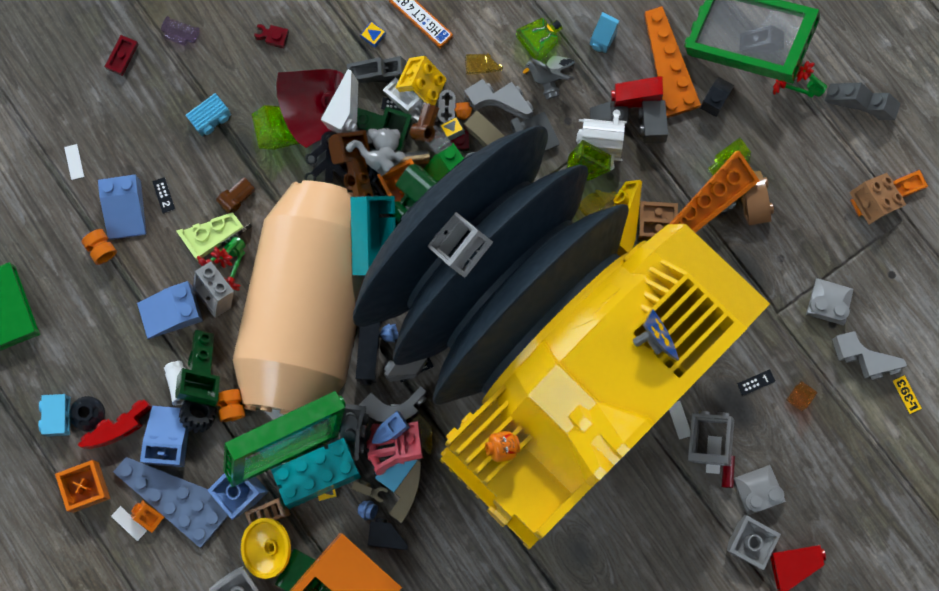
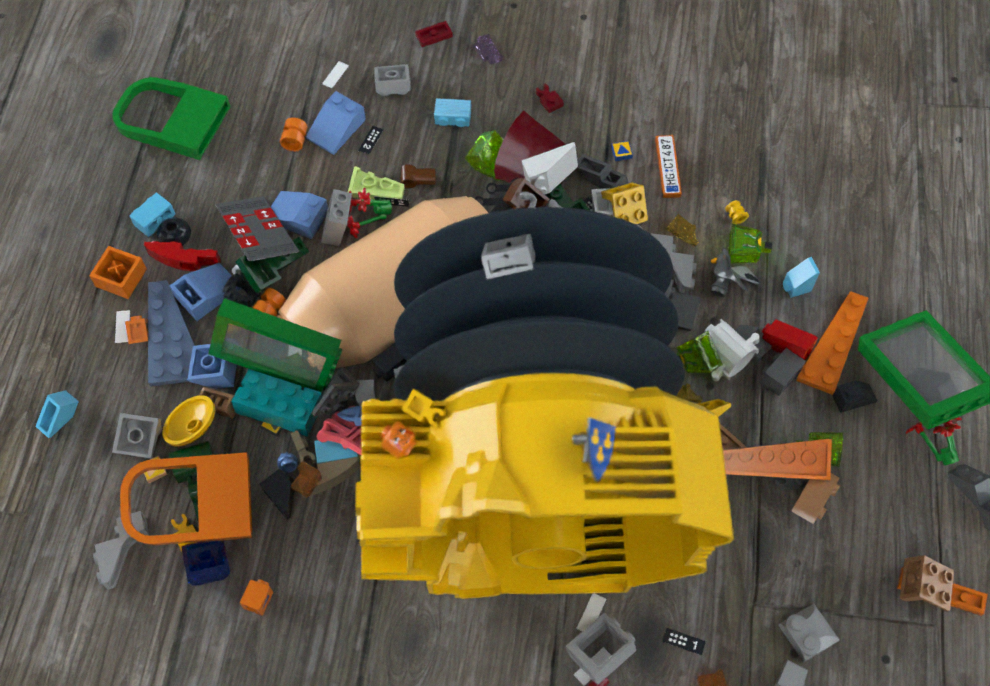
camera: 40 degrees right, 15 degrees down
none -> dark grey sticker [215,196,299,261]
none -> clear orange panel [291,461,322,498]
none -> light grey slope [374,64,411,96]
none -> yellow plate [401,389,447,427]
none -> yellow bush [725,200,749,225]

